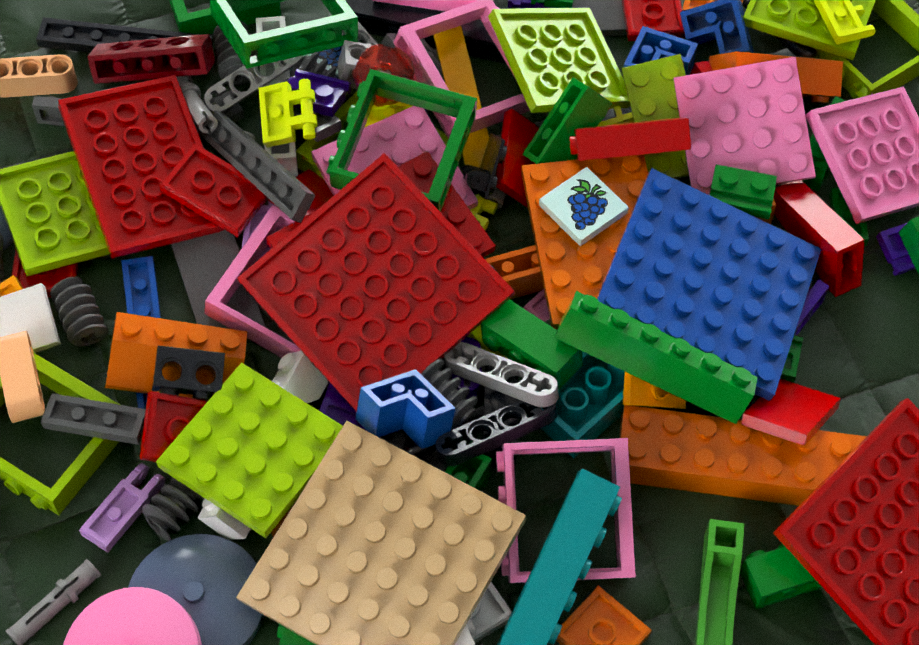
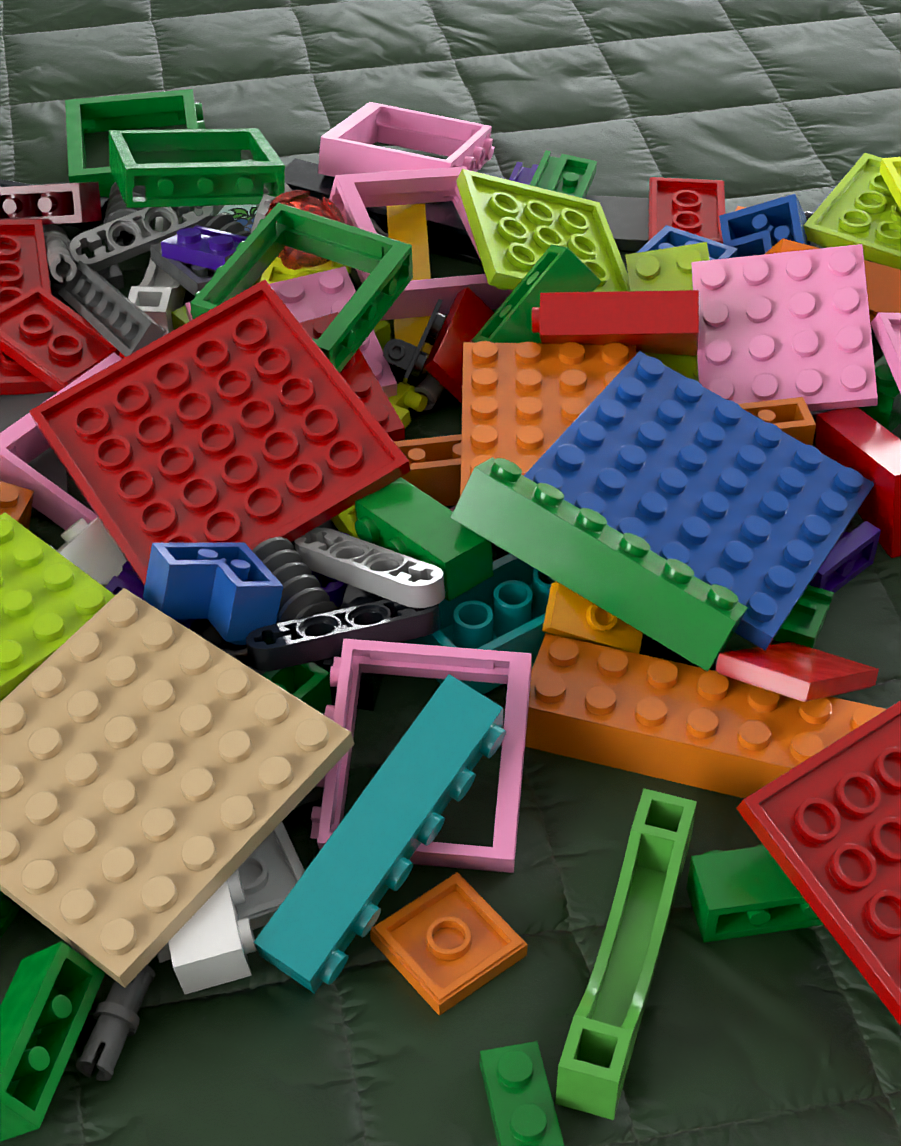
camera: 10 degrees right, 15 degrees down
neon yellow plate [259,79,318,148] -> none
light aqua tile [539,167,629,246] -> none
green plate [710,164,777,219] -> none

